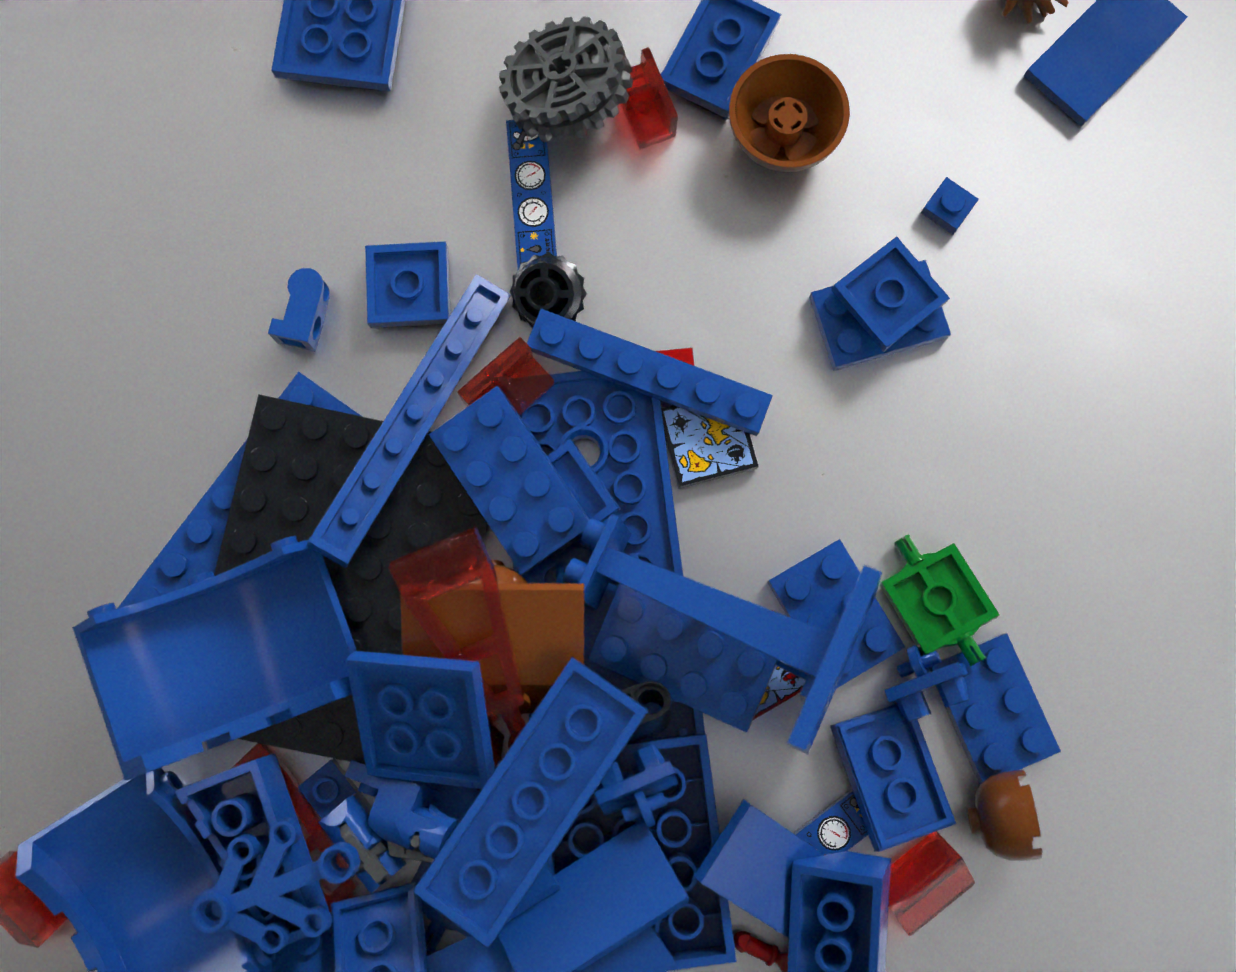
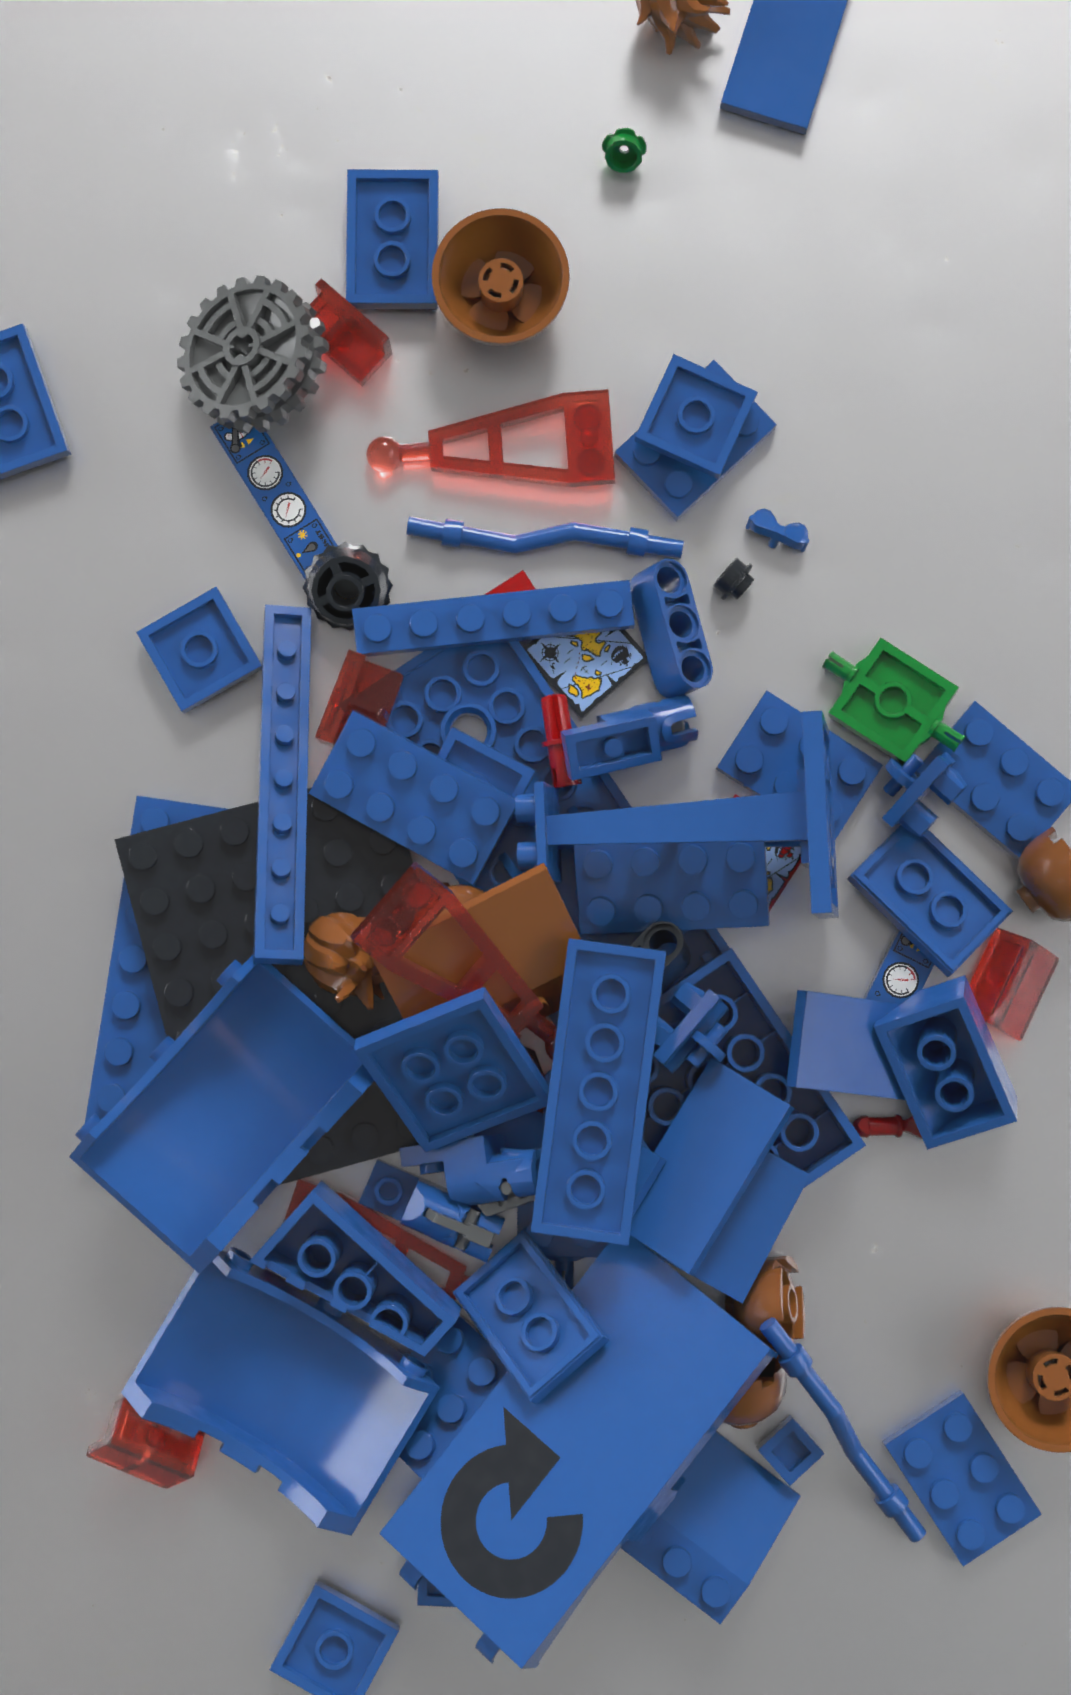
camera: 25 degrees left, 5 degrees up
blue plant [191,818,360,954] -> none
blue leg [268,268,330,352] -> none
blue plate [921,177,979,235] -> none
none -> dark orange hair [304,912,385,1010]
none -> clear red plate [366,389,615,487]
none -> blue bar [406,517,684,559]
none -> red axle [541,694,582,788]
none -> blue plate [560,695,698,781]
none -> green plate [602,128,647,173]
none -> blue beam [630,558,713,698]
none -> black plate [713,557,754,600]
none -> blue piece [745,508,810,552]

